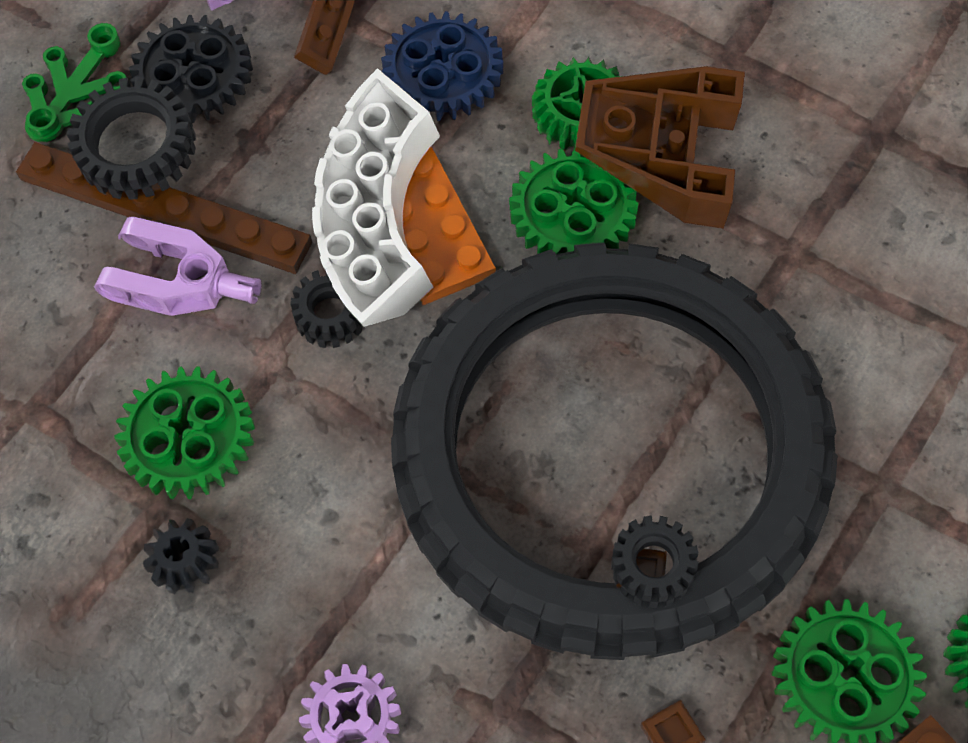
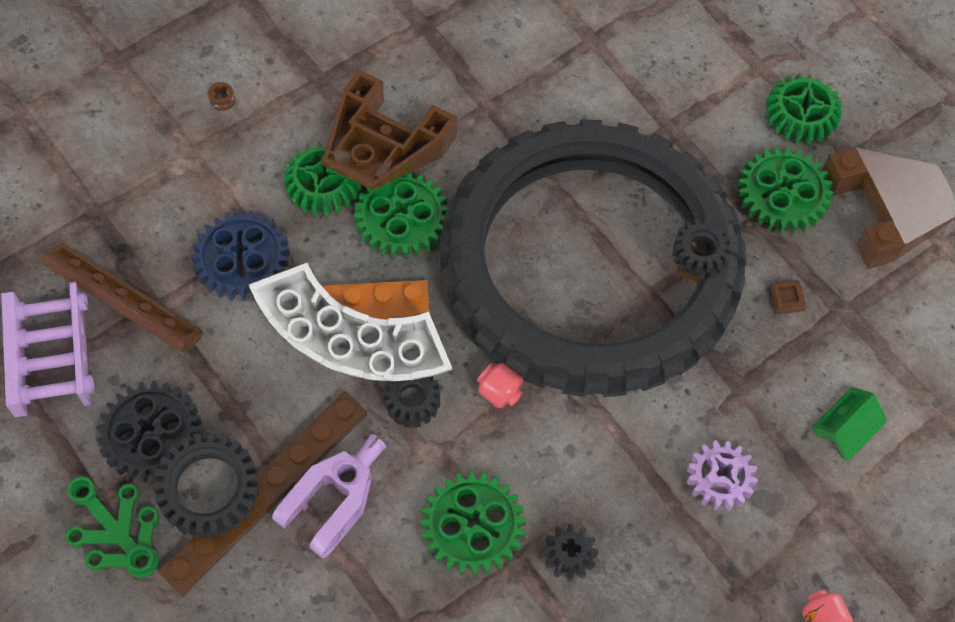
camera: 75 degrees left, 0 degrees up
none -> coral head [477,362,524,408]

